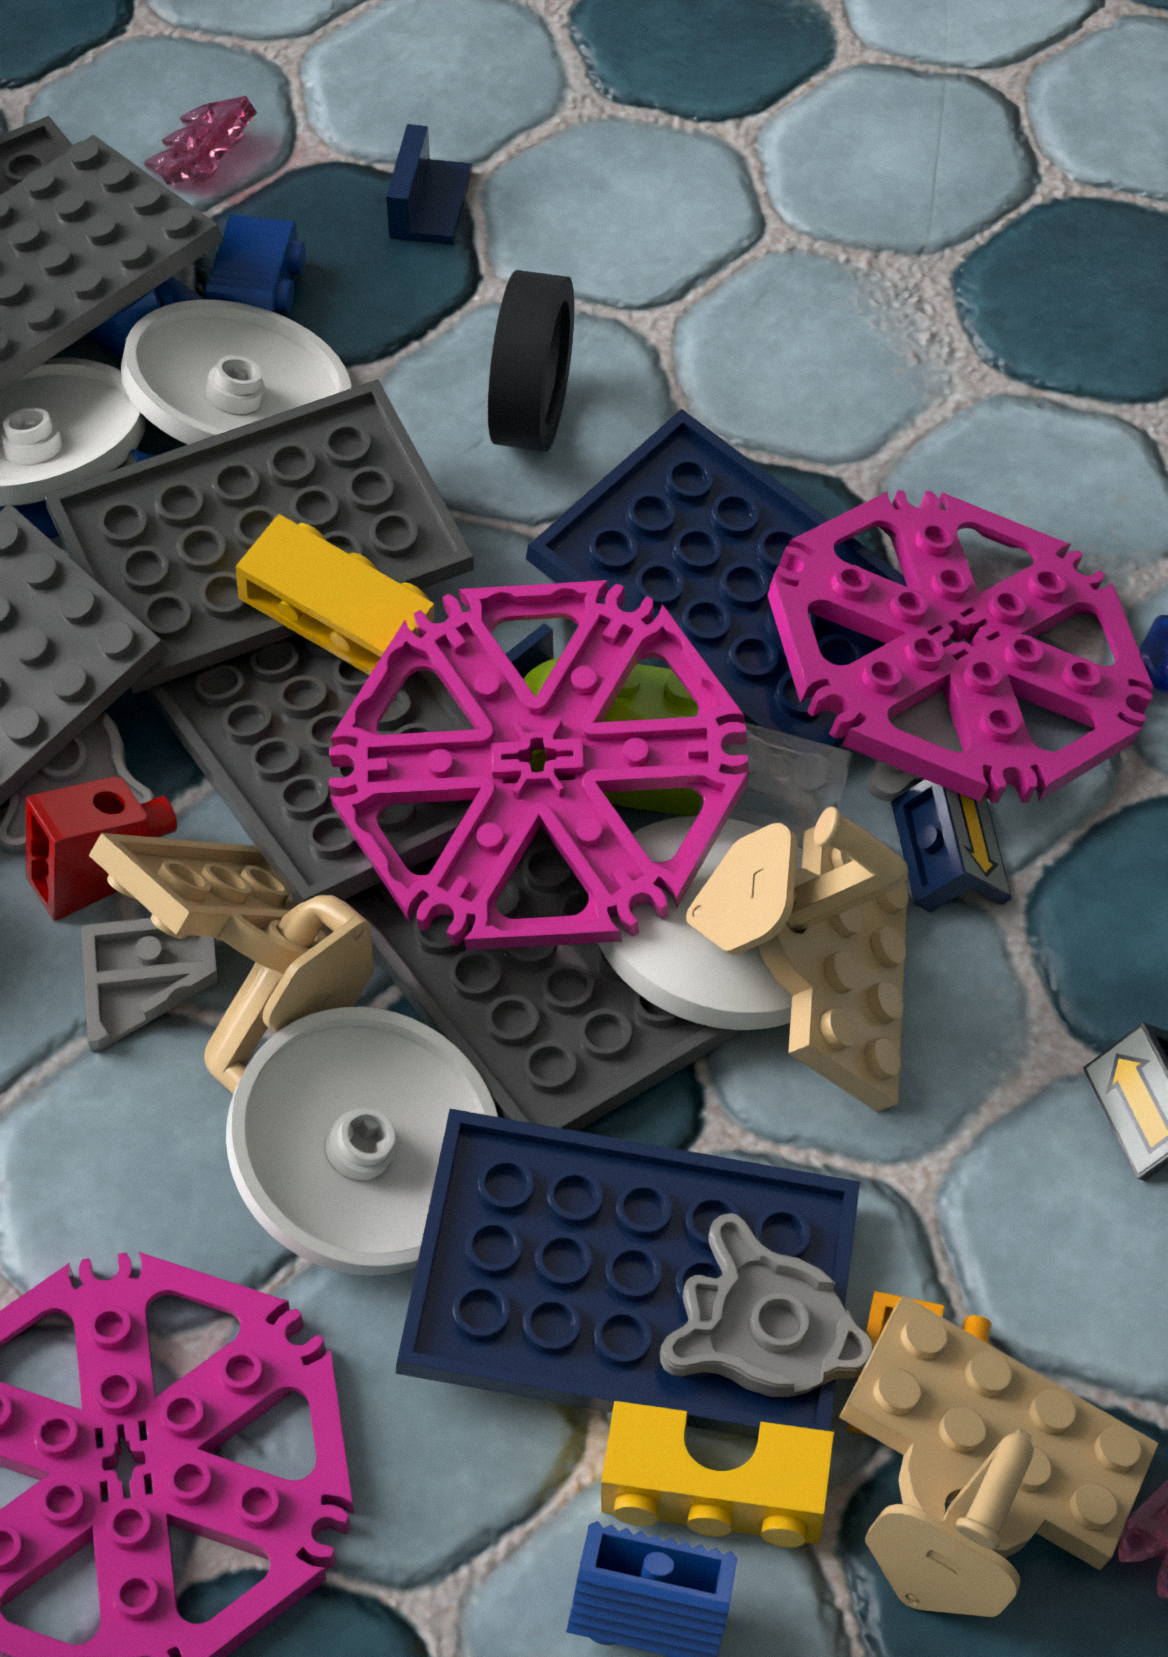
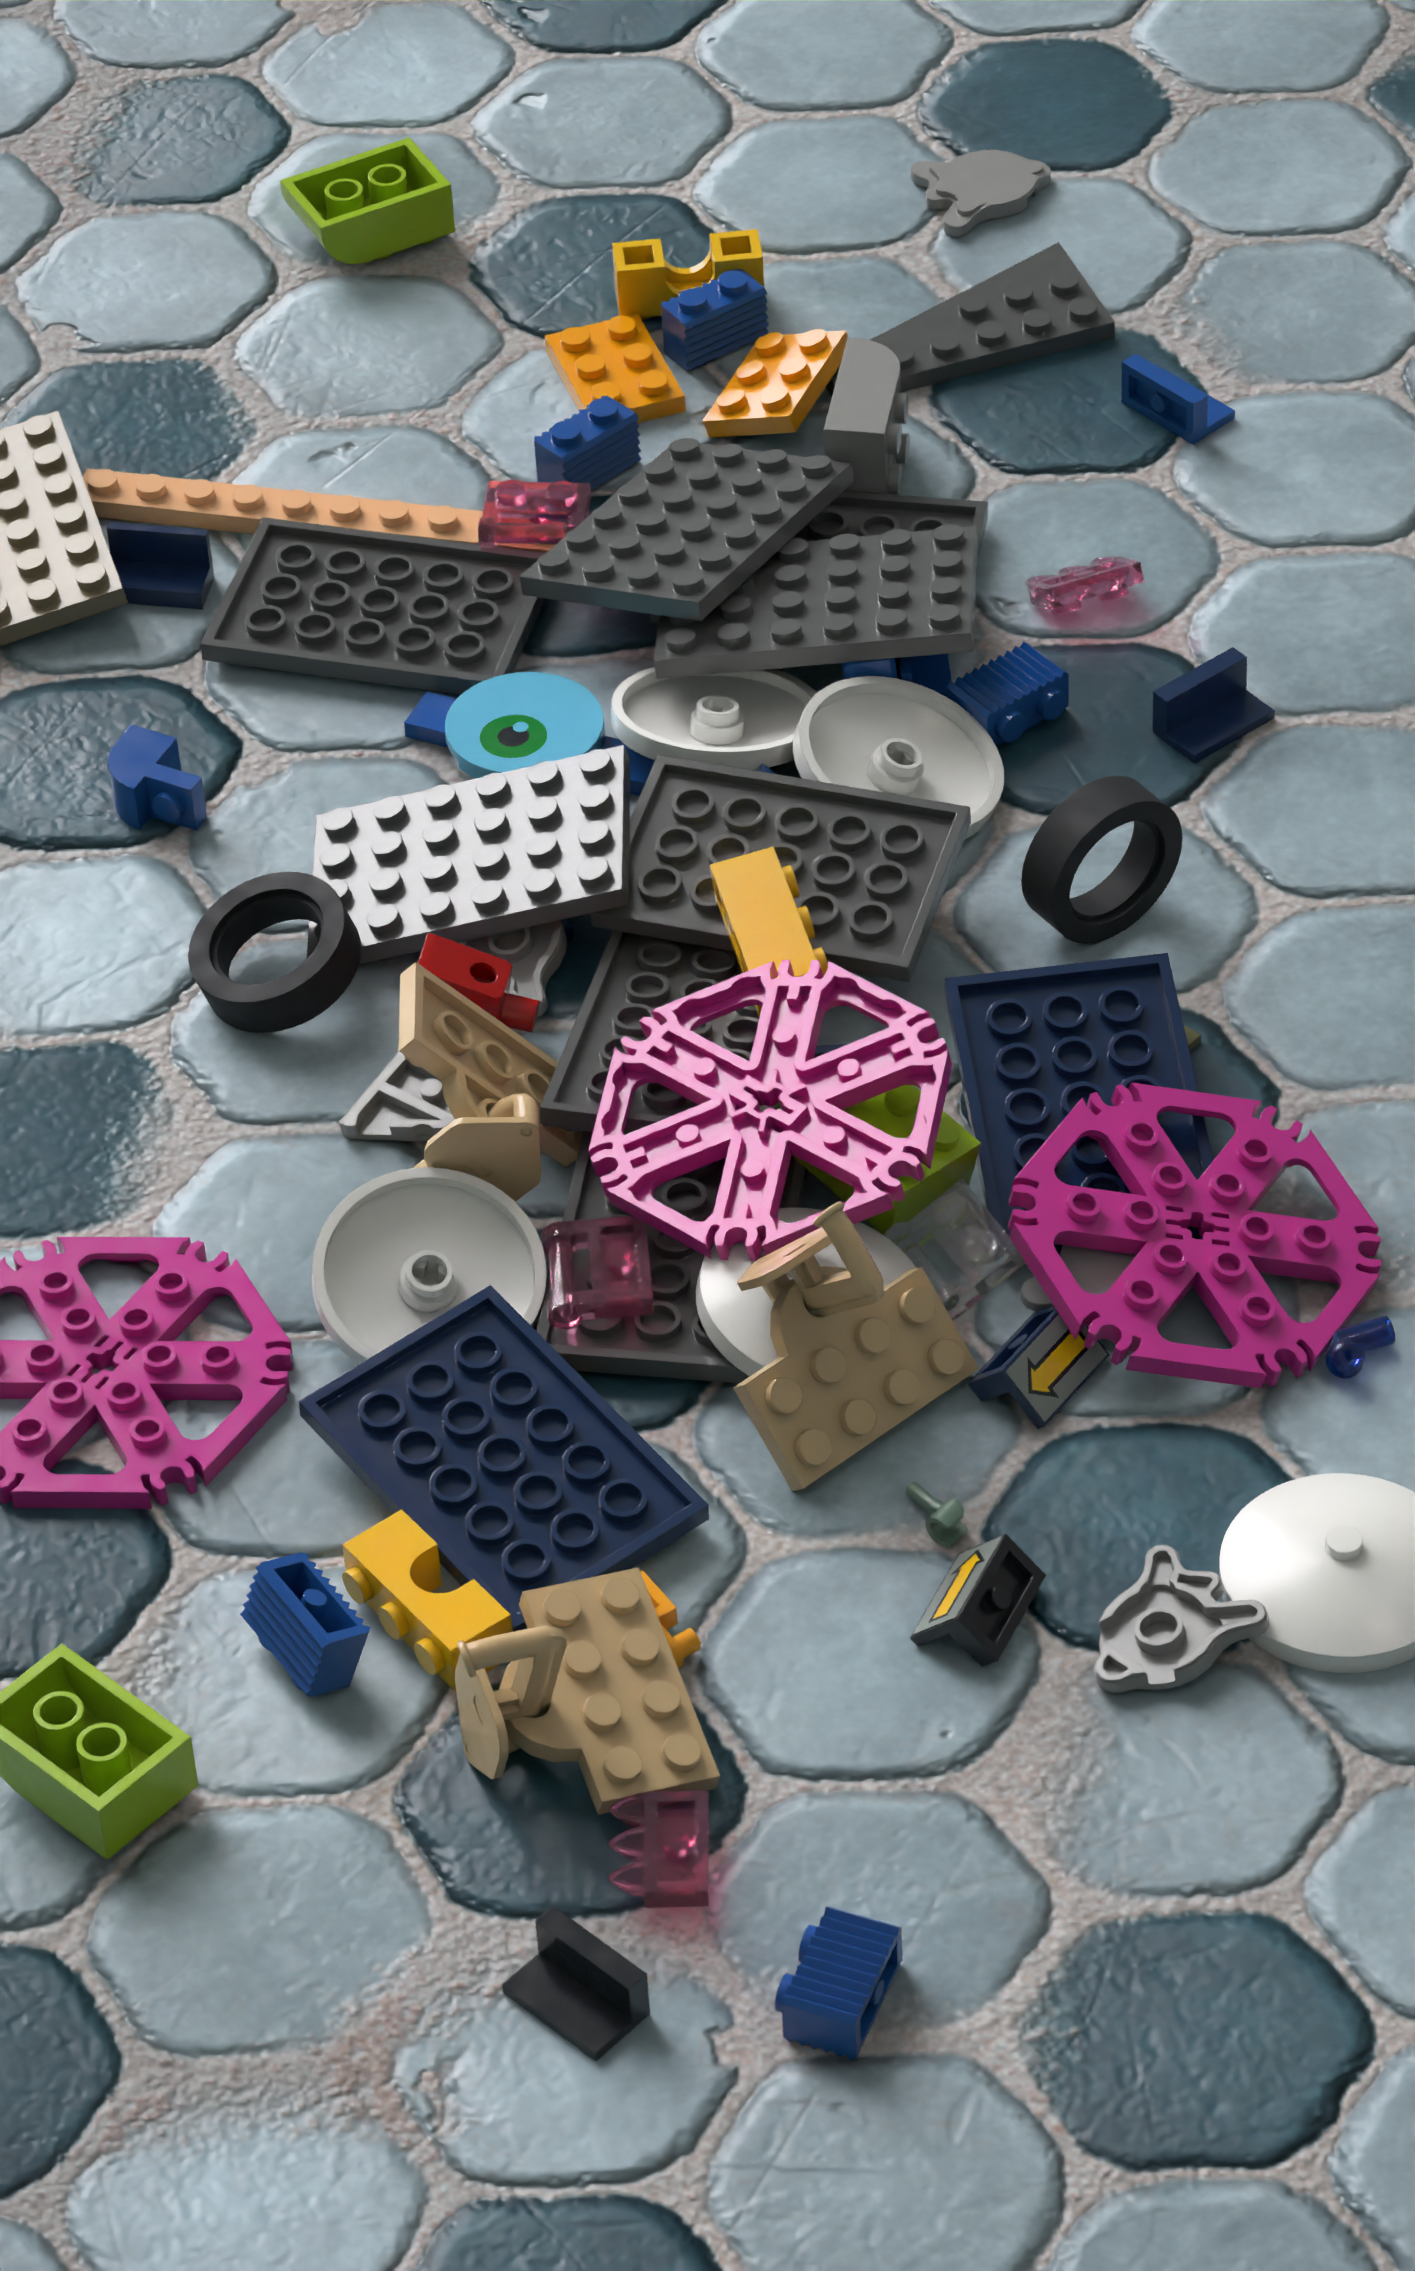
camera: 45 degrees right, 10 degrees down
light grey tile [660,1213,873,1397] -> none
none -> clear pink plate [541,1216,654,1330]
none -> sand green hand [906,1482,968,1547]

